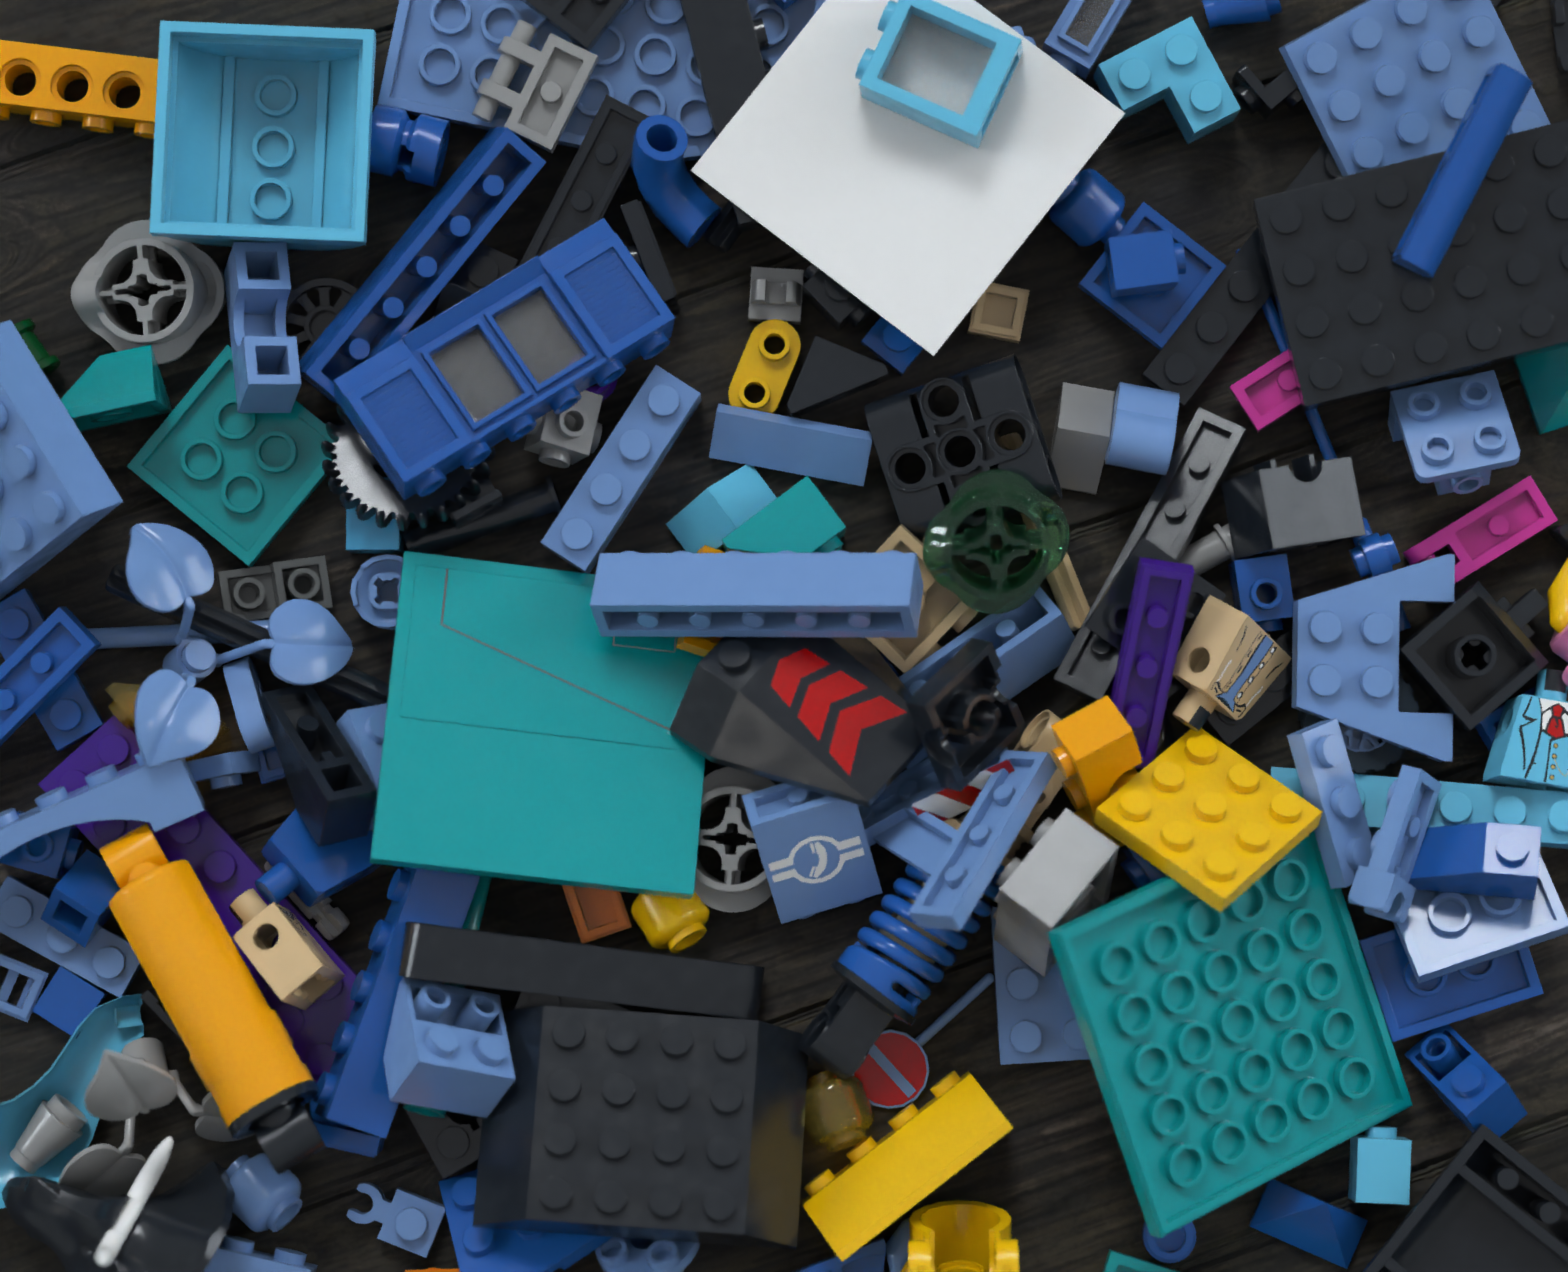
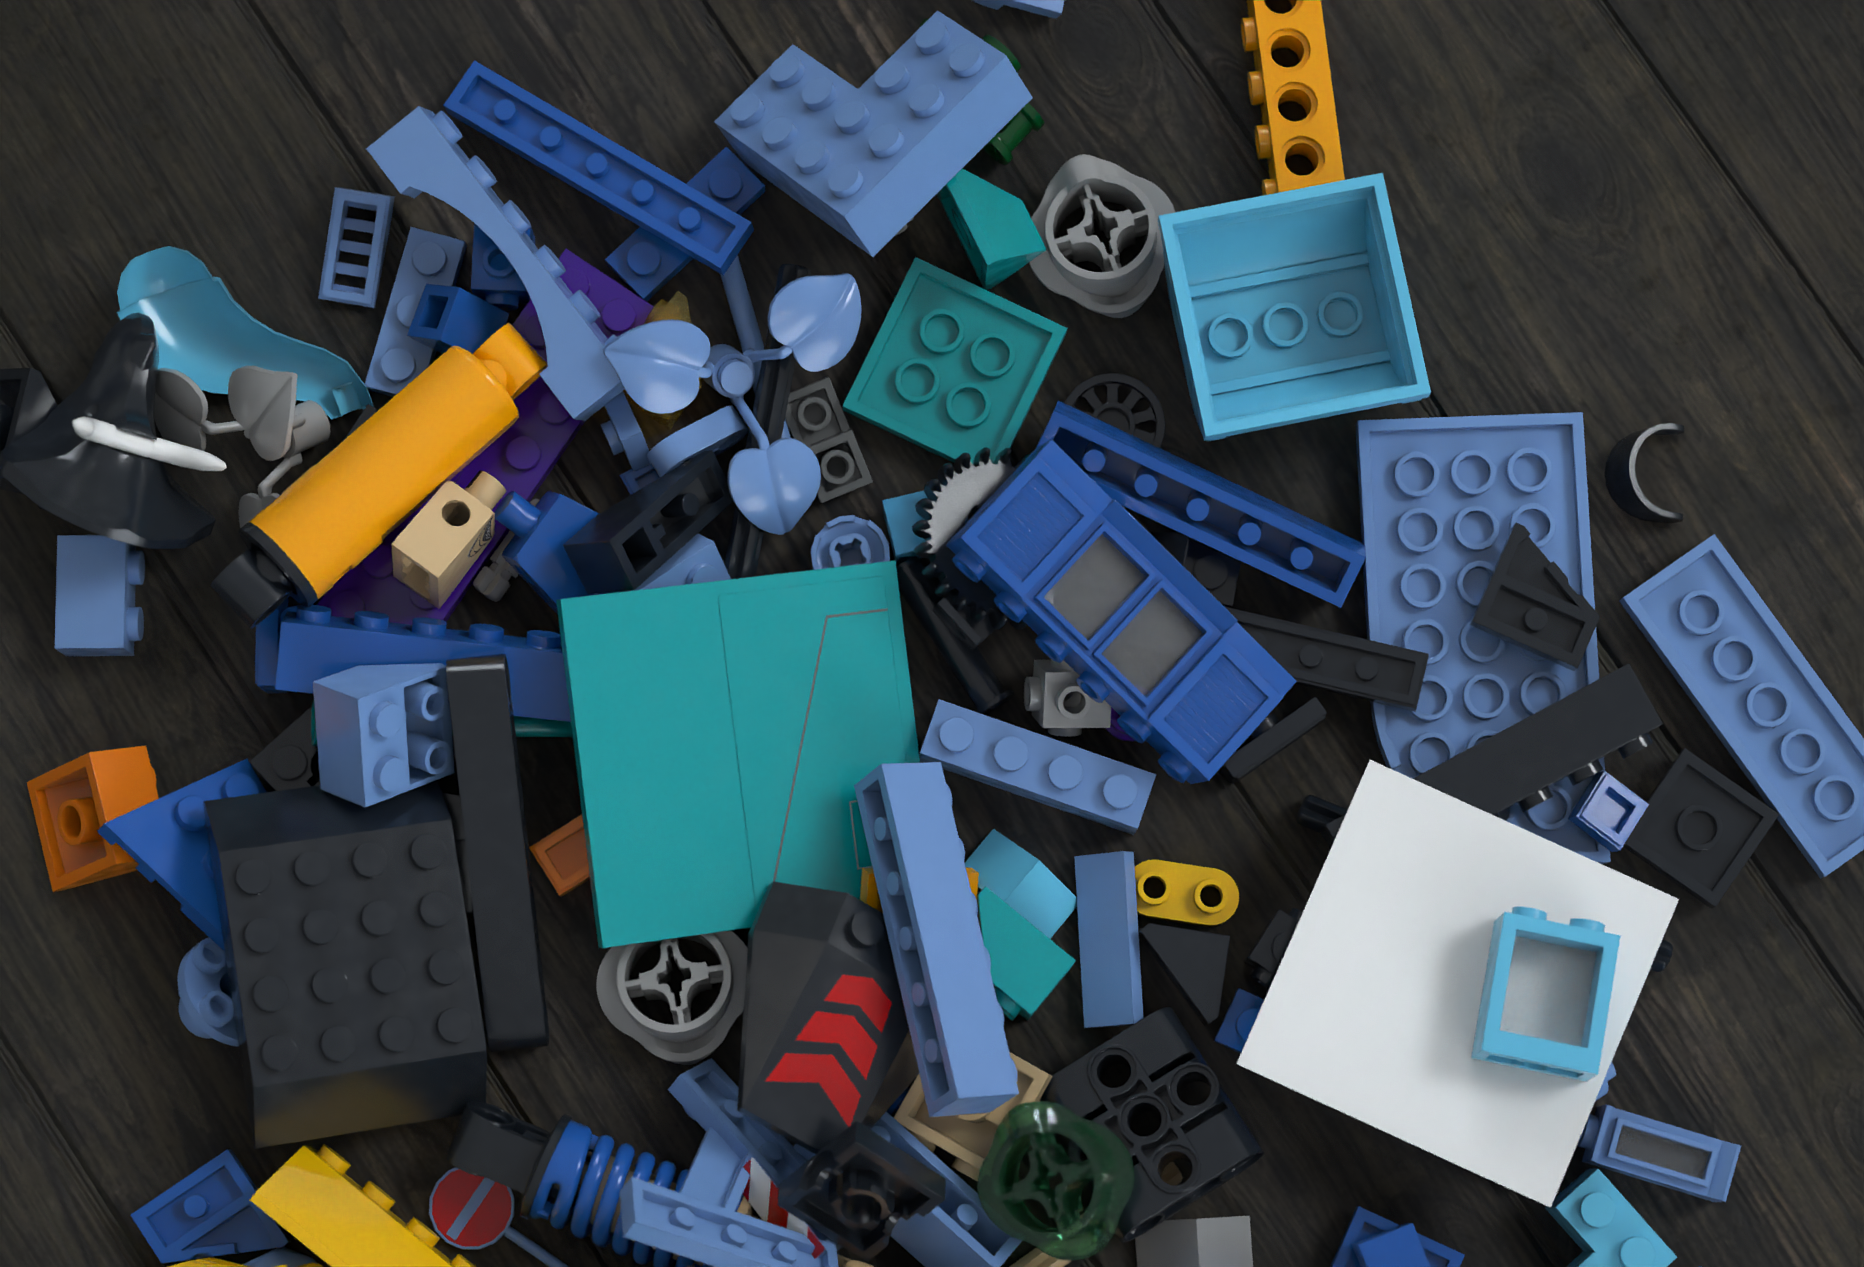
camera: 75 degrees right, 5 degrees down
light grey cone [9,1093,88,1174] -> none
blue tile [32,966,108,1039] -> none
medium blue arch [224,242,301,413] -> none
medium blue head [226,1153,302,1232] -> none
medium blue plate [346,1182,446,1258] -> none
blue wheel [370,104,450,187] -> none
light grey plate [472,20,599,153] -> none
blue cylinder [631,115,722,248] -> none
yellow head [631,891,709,953] -> none
medium blue panel [742,783,883,924] -> none
light grey tile [748,267,804,325] -> none
clear yellow head [804,1071,875,1152] -> none
tan tile [968,283,1030,344] -> none
blue head [1048,169,1126,247] -> none

